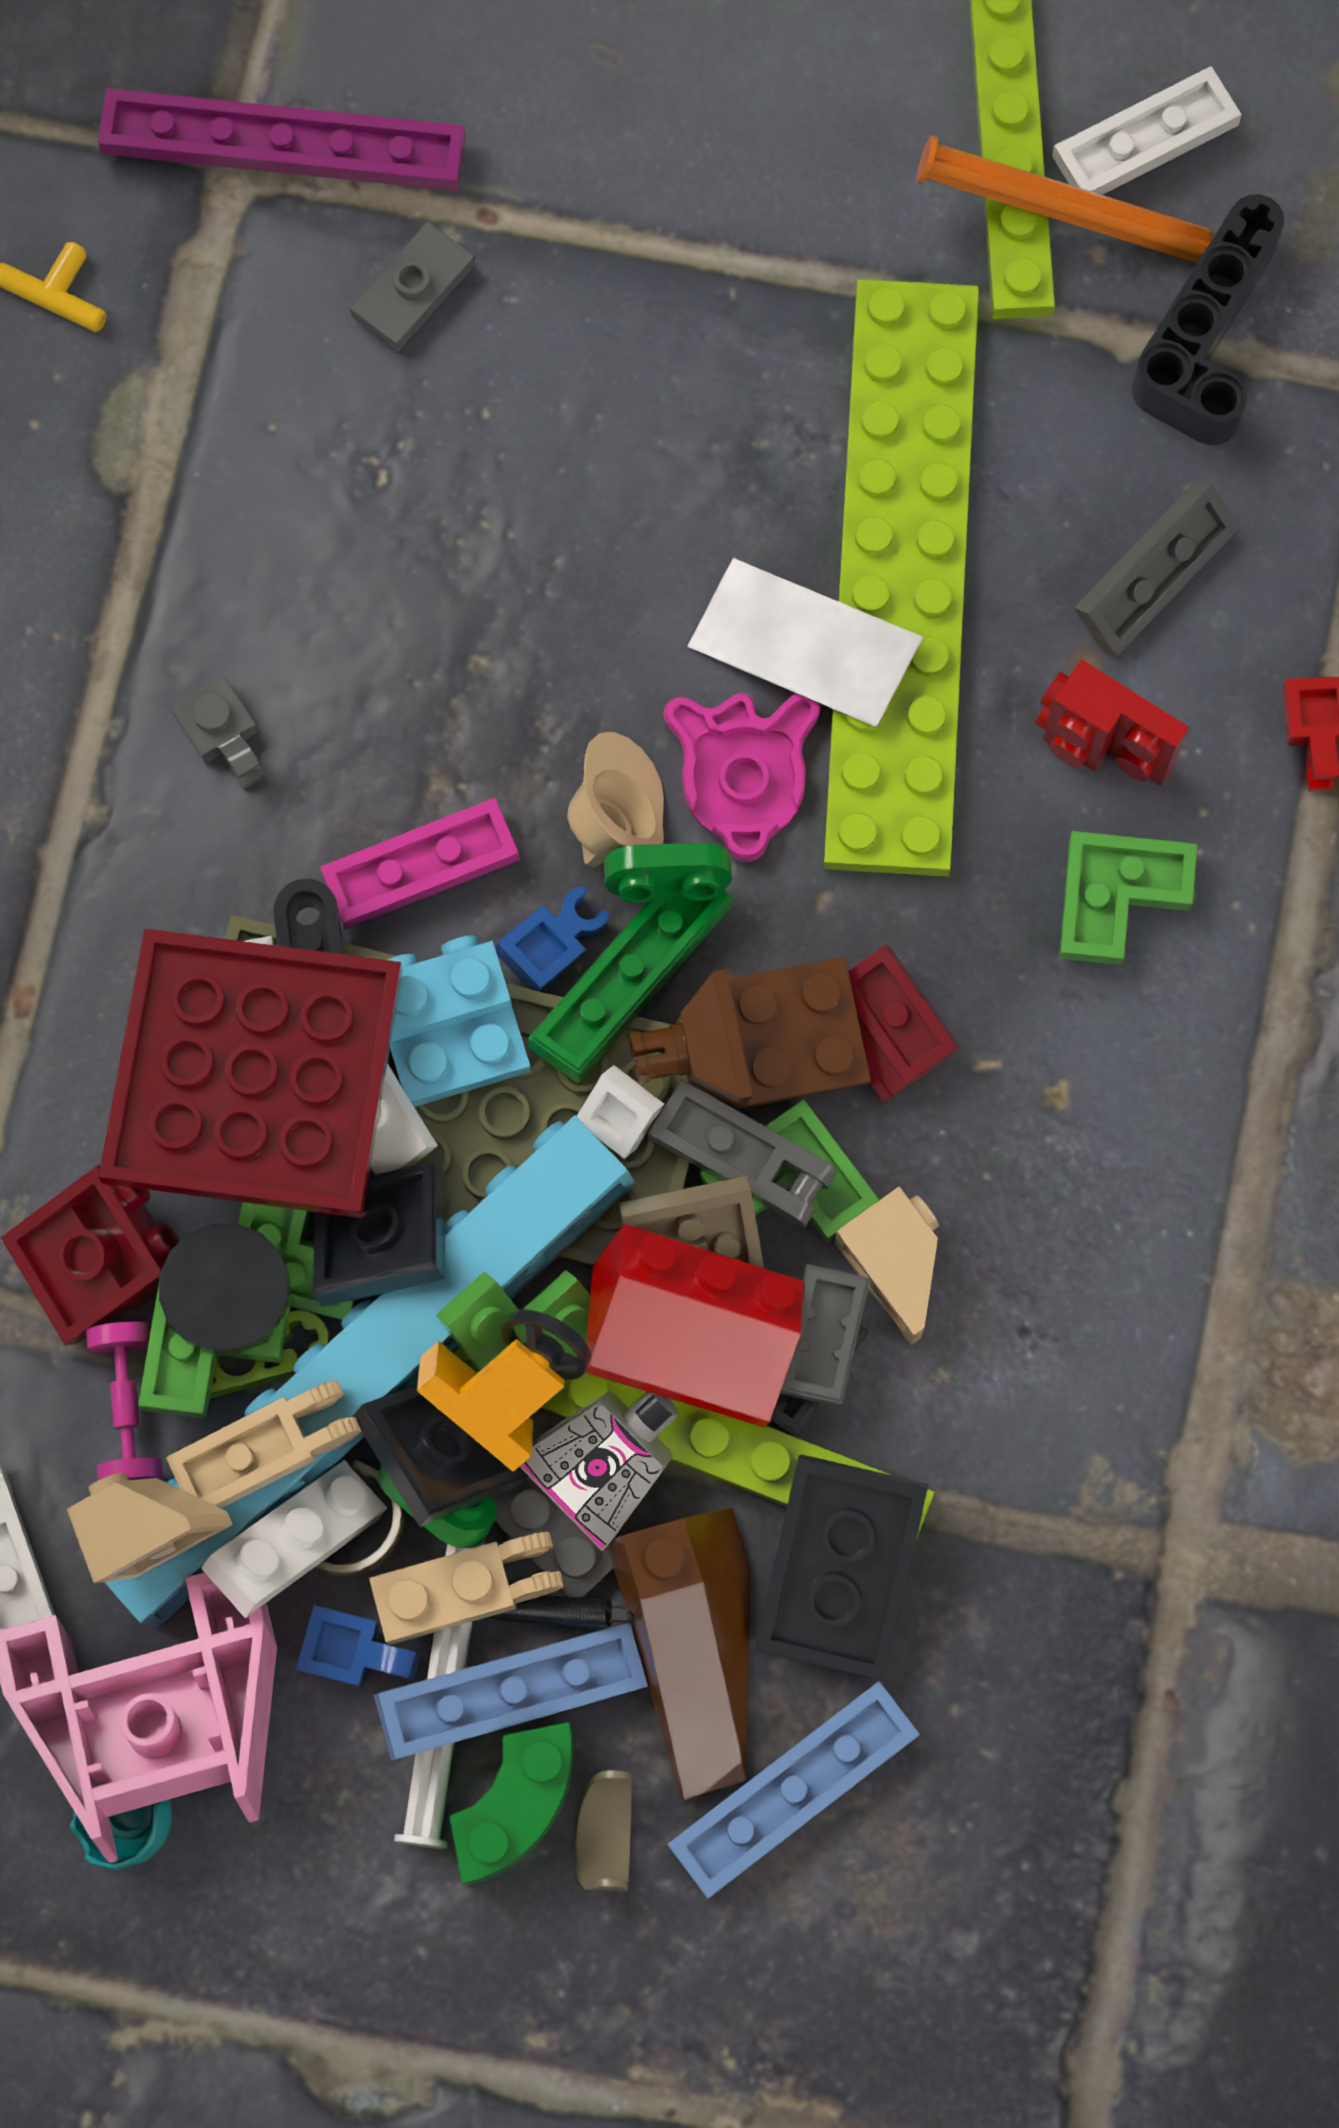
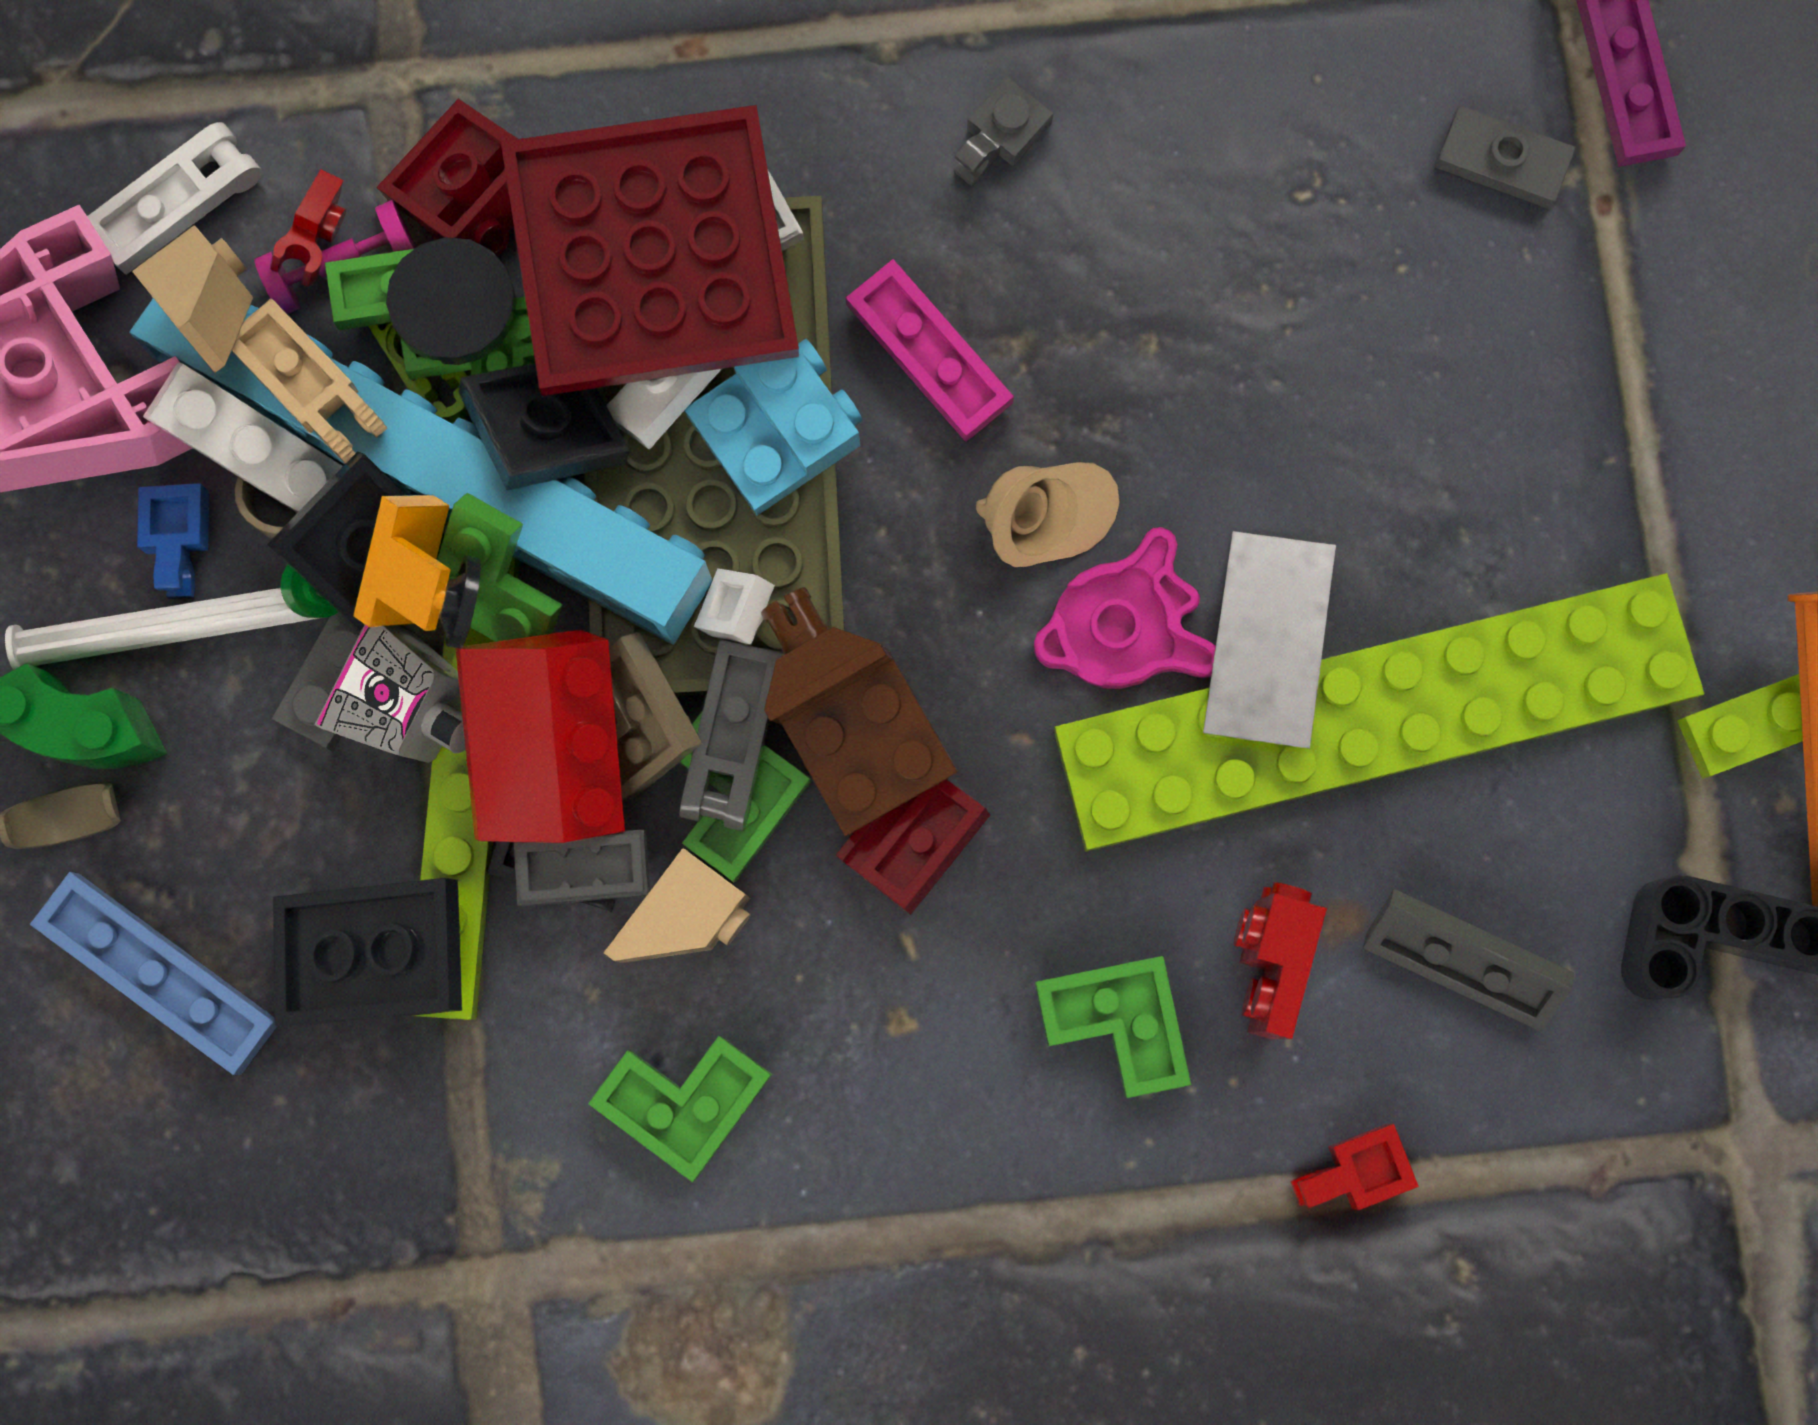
camera: 75 degrees right, 5 degrees up
black plate [273,879,344,954] -> none
tan hinge [369,1532,564,1645] -> none
medium blue plate [374,1622,648,1761] -> none
black piece [486,1595,634,1629] -> none
blue plate [495,886,610,992] -> none
green tile [527,890,733,1084] -> none
green plate [604,843,732,903] -> none
reddish brown wedge [607,1508,751,1800] -> none
none -> red plate [270,169,346,287]
none -> bright green plate [588,1036,773,1182]

